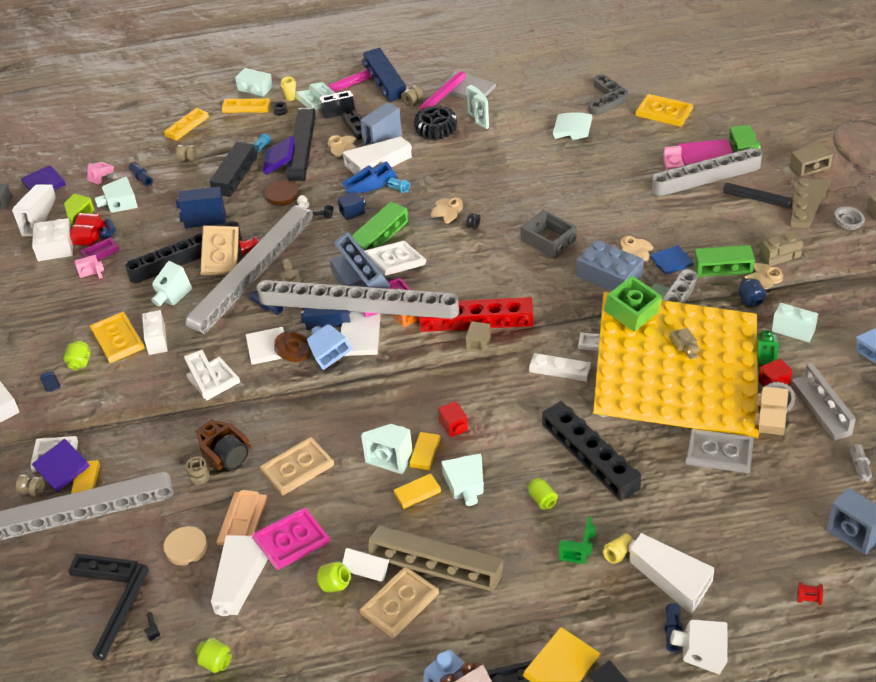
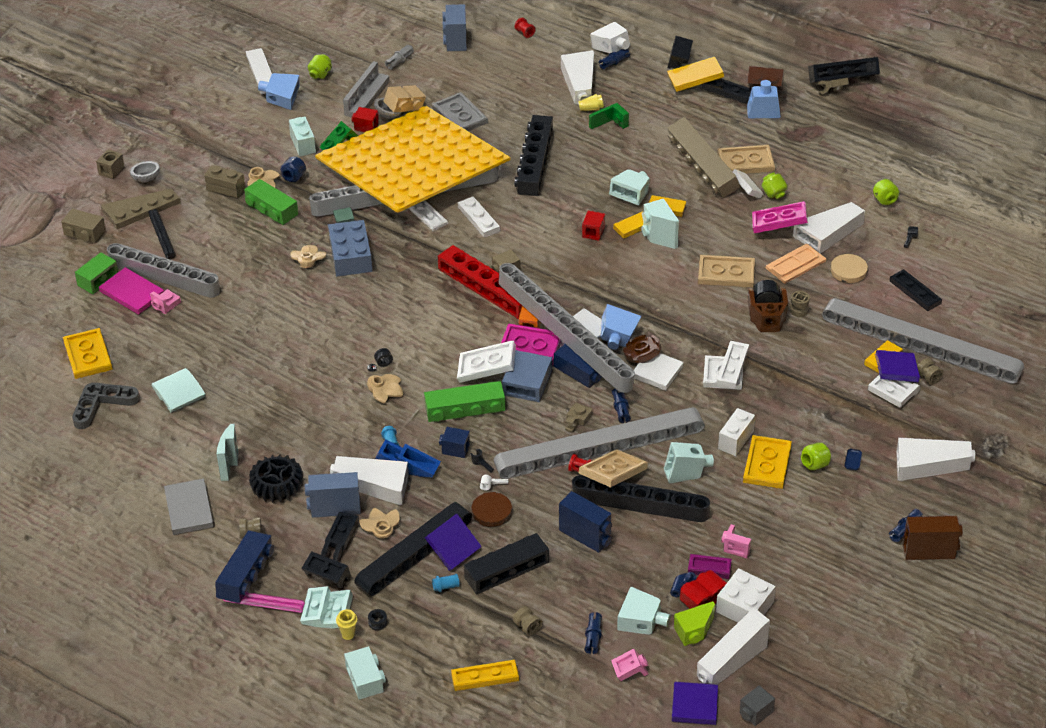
camera: 140 degrees left, 0 degrees up
black axle [92,564,149,661] -> none
yellow tile [222,99,271,113] -> none
sand blue brick [334,232,391,289] -> none
dark pink axle [420,71,466,111] -> none
dark grey window [520,209,577,258] -> none
lime brick [527,478,558,509] -> none
bright green brick [604,275,663,332] -> none
blue piece [650,245,694,275] -> none
dark tan plate [669,328,700,360] -> none

